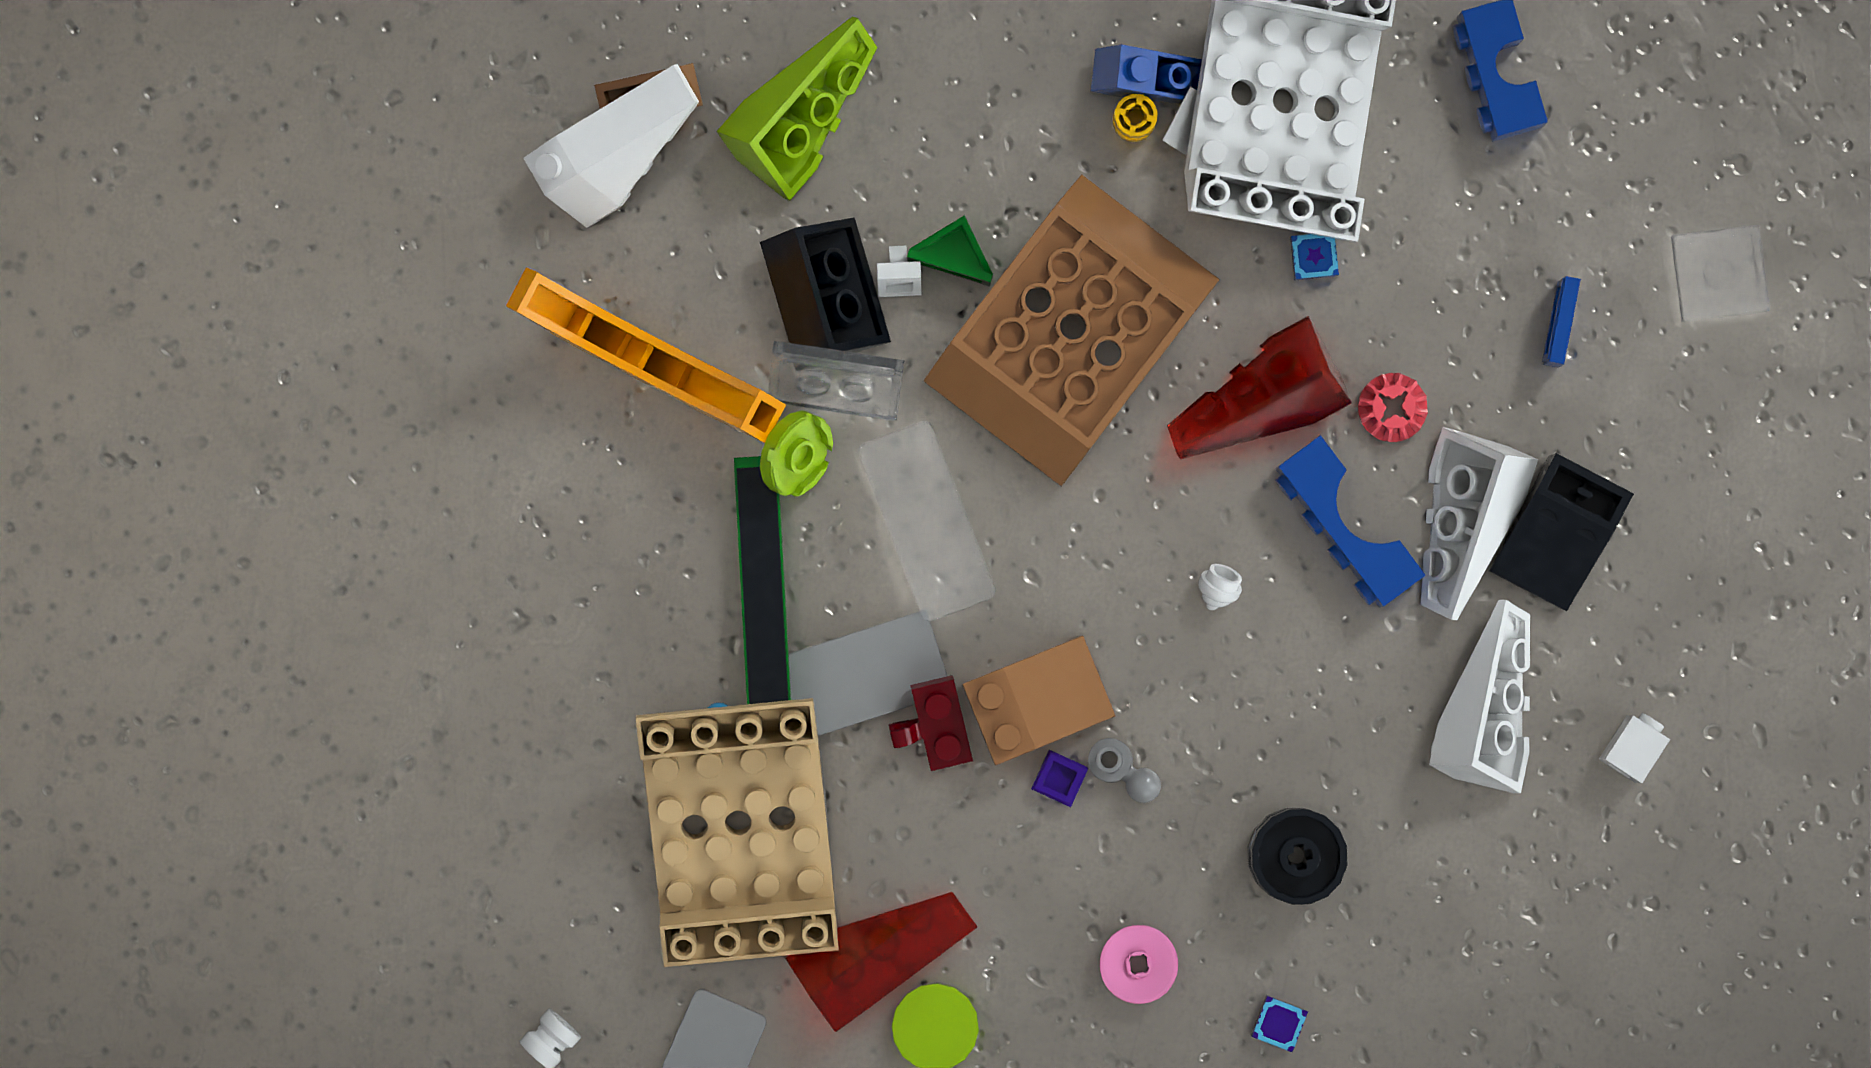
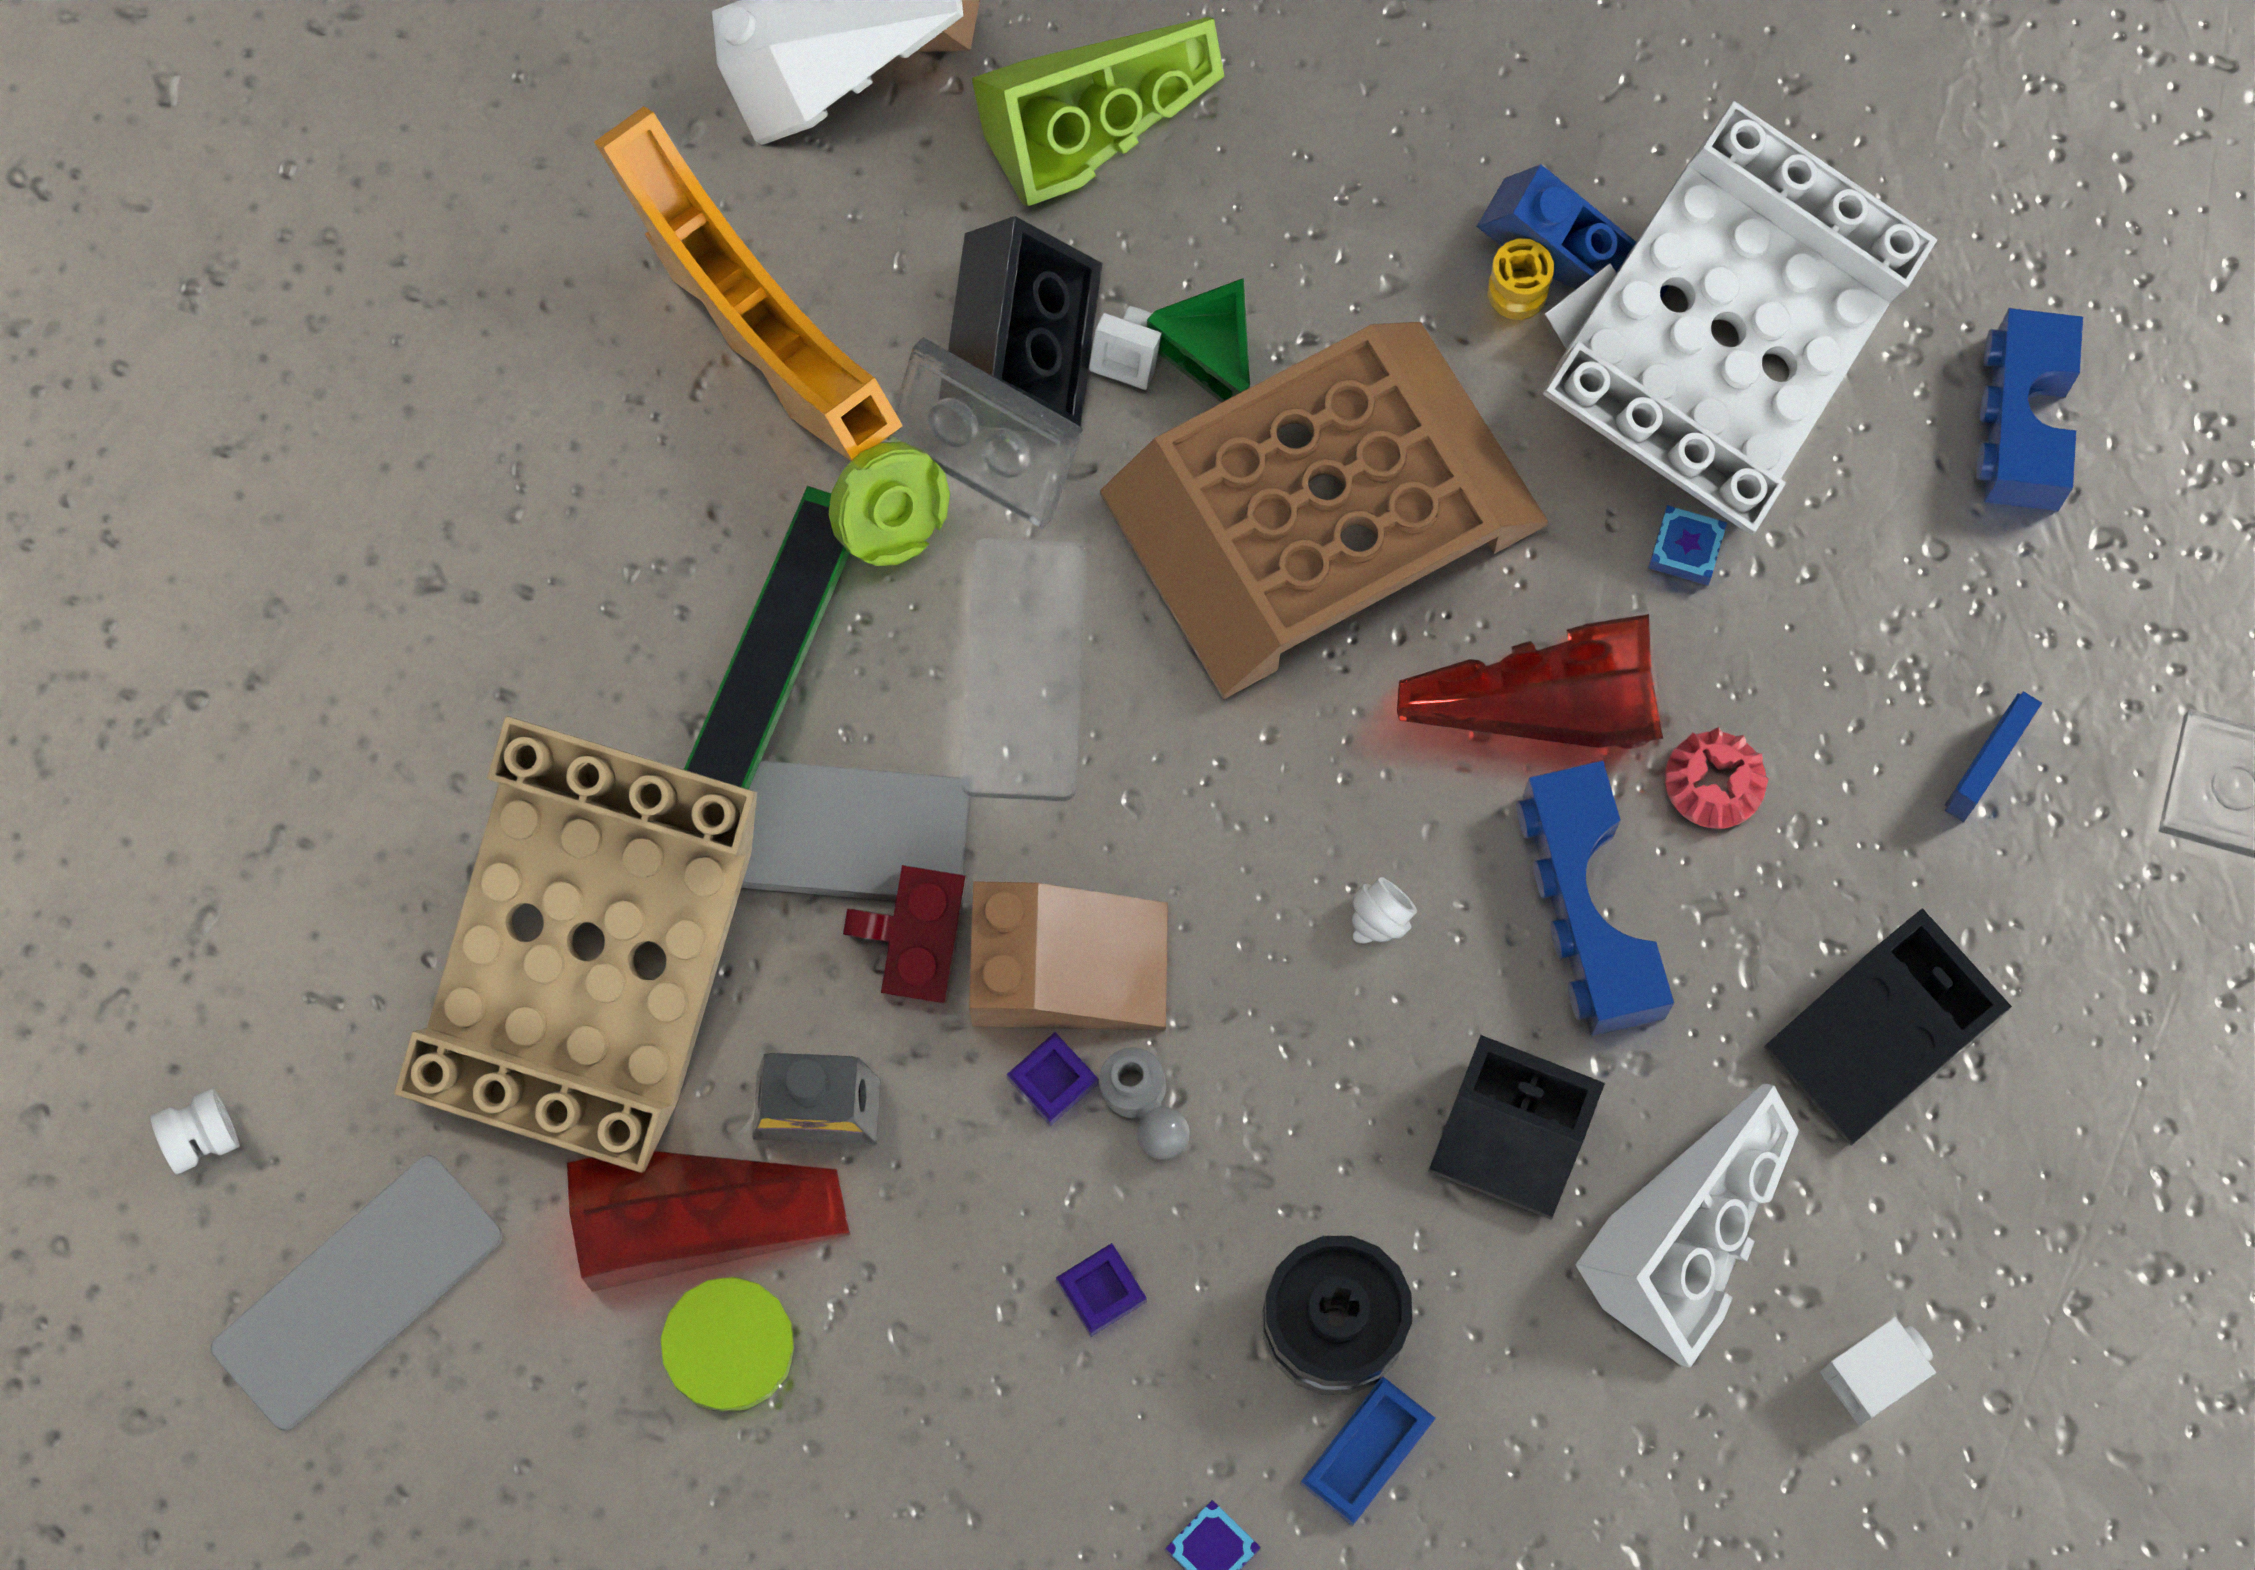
camera: 30 degrees right, 15 degrees down
bright pink piece [1100,925,1178,1004] -> none
white wedge [1420,427,1538,620] -> none
none -> dark grey torso [752,1053,881,1144]
none -> dark purple tile [1056,1243,1147,1337]
none -> blue tile [1300,1376,1436,1526]
none -> black slope [1428,1035,1605,1220]

